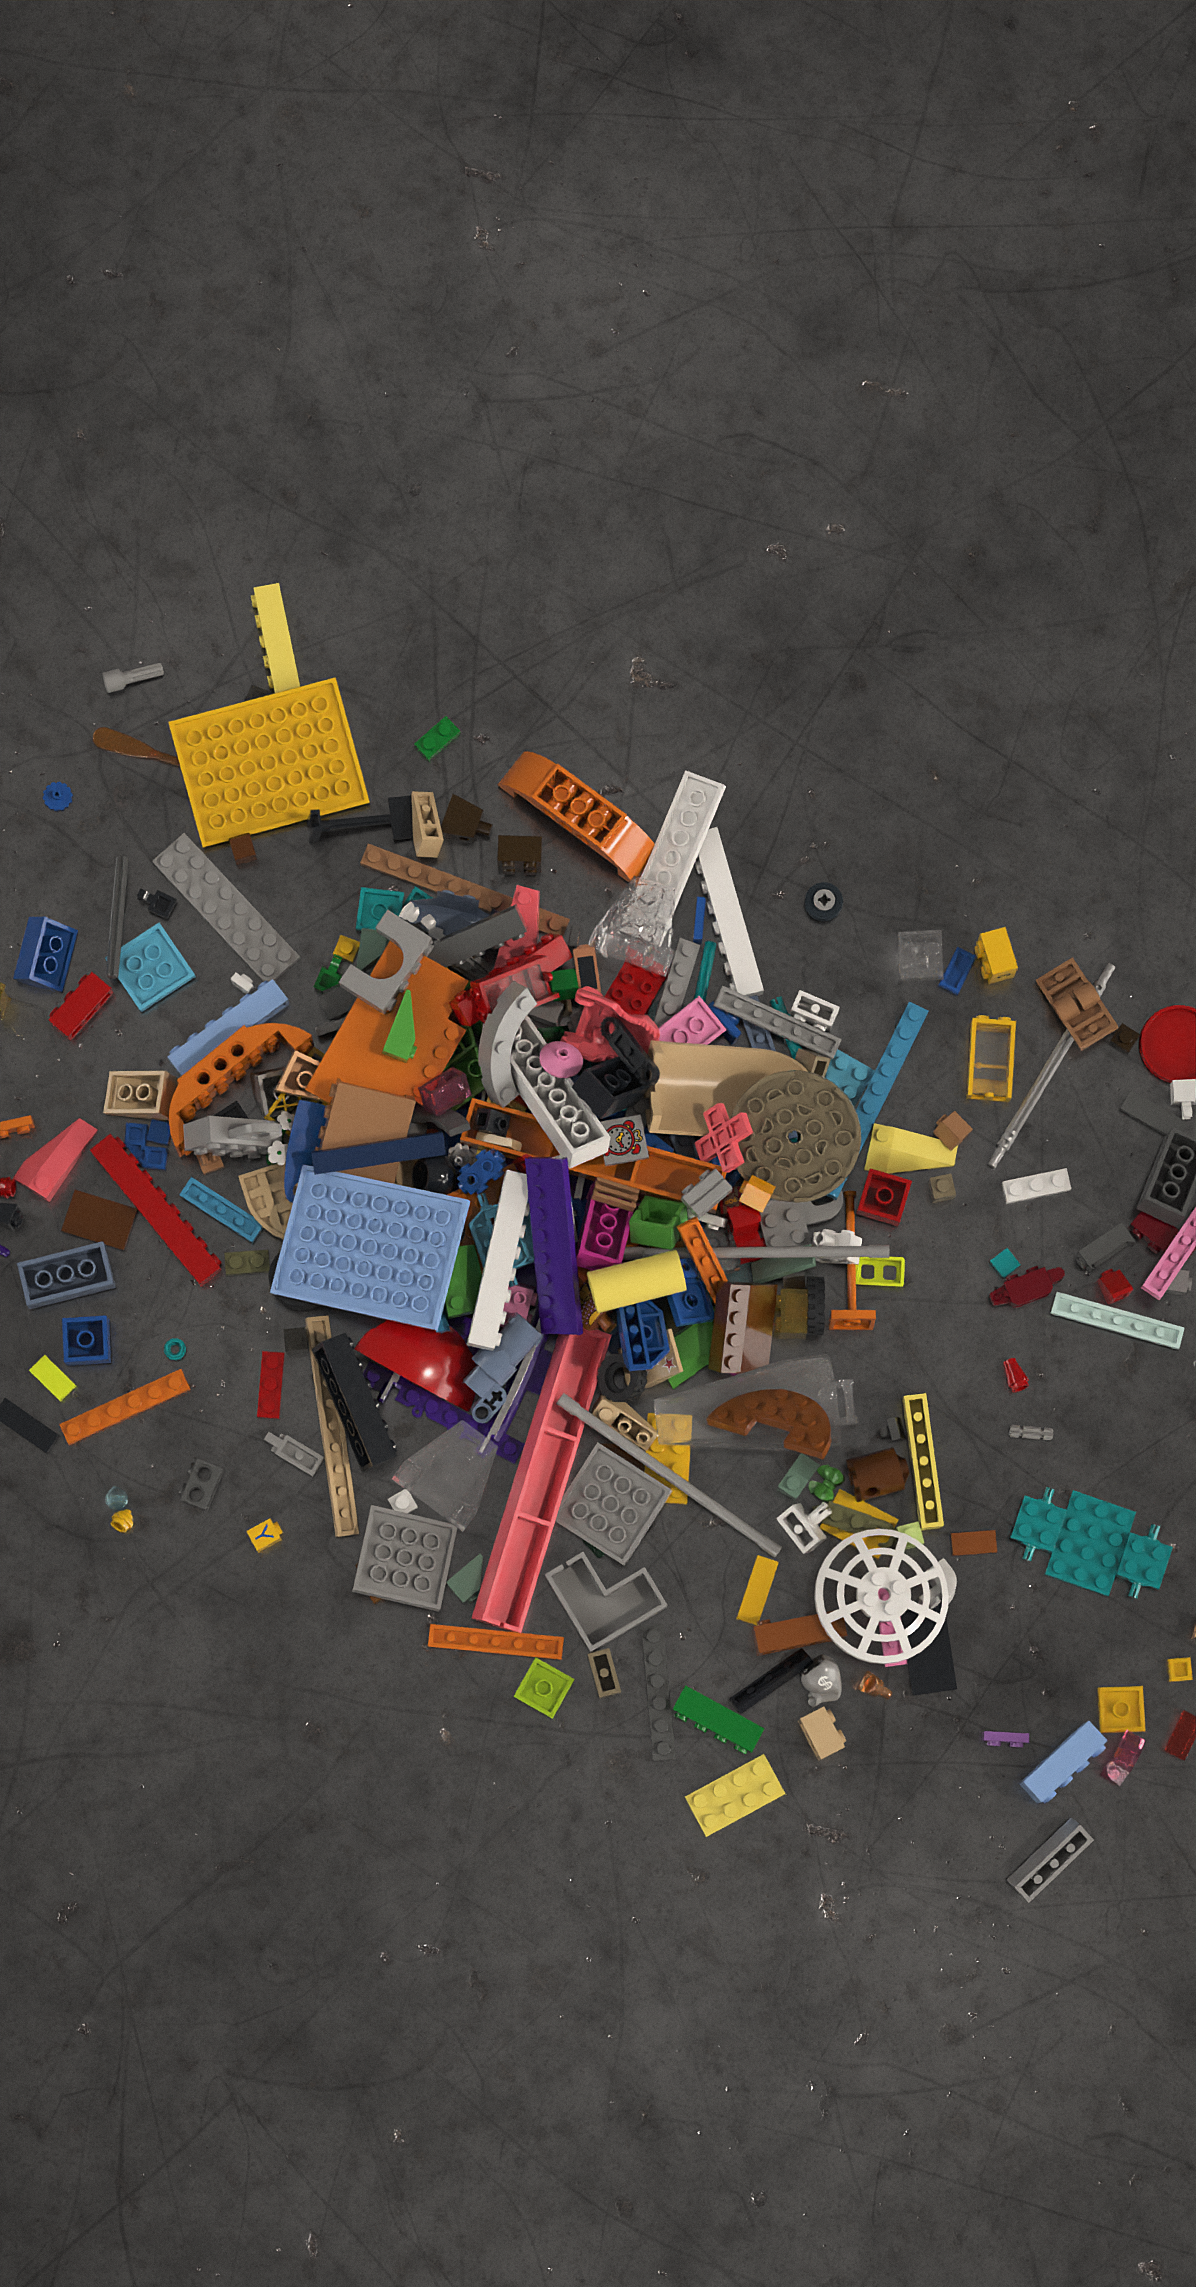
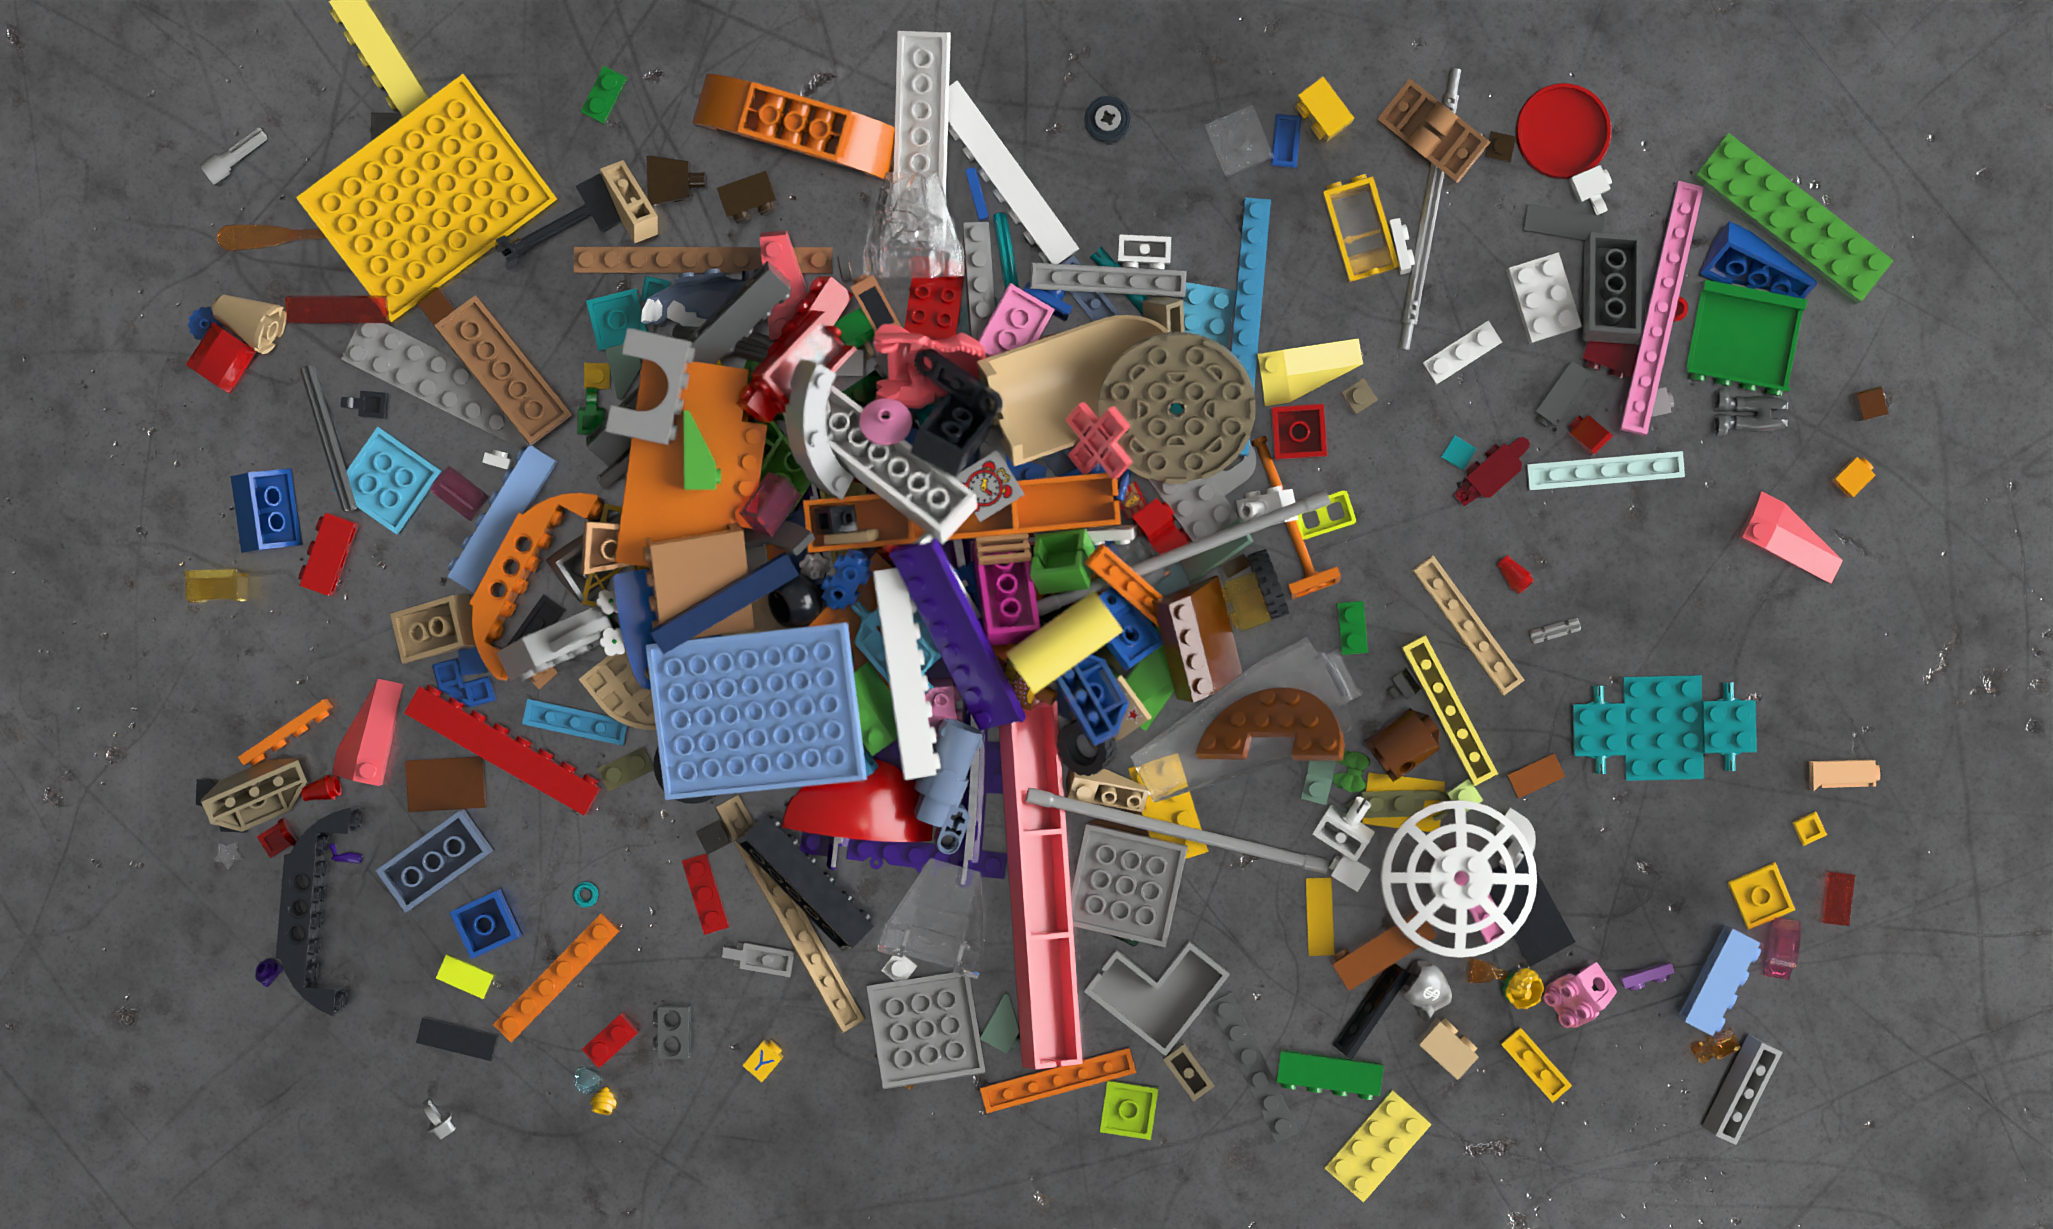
camera: 10 degrees left, 10 degrees up
light grey brick [681,1169,733,1220] -> none
light orange brick [739,1175,776,1213] -> none
medium nougat brick [933,1111,973,1151] -> none
none -> red slope [186,322,256,394]
none -> tan cone [211,295,287,354]
none -> clear red tile [285,296,390,323]
none -> clear pink slope [430,466,489,521]
none -> medium nougat plate [434,295,571,446]
none -> red brick [582,1012,640,1068]
none -> white brick [1328,854,1371,892]
none -> green brick [1336,601,1368,655]
none -> white plate [1389,218,1415,275]
none -> tan tile [1412,555,1525,695]
none -> yellow plate [1501,1027,1572,1103]
none -> yellow piece [1502,968,1544,1009]
none -> white brick [1506,252,1582,344]
none -> bright pink piece [1544,962,1617,1028]
none -> clear orange plate [1691,1027,1741,1064]

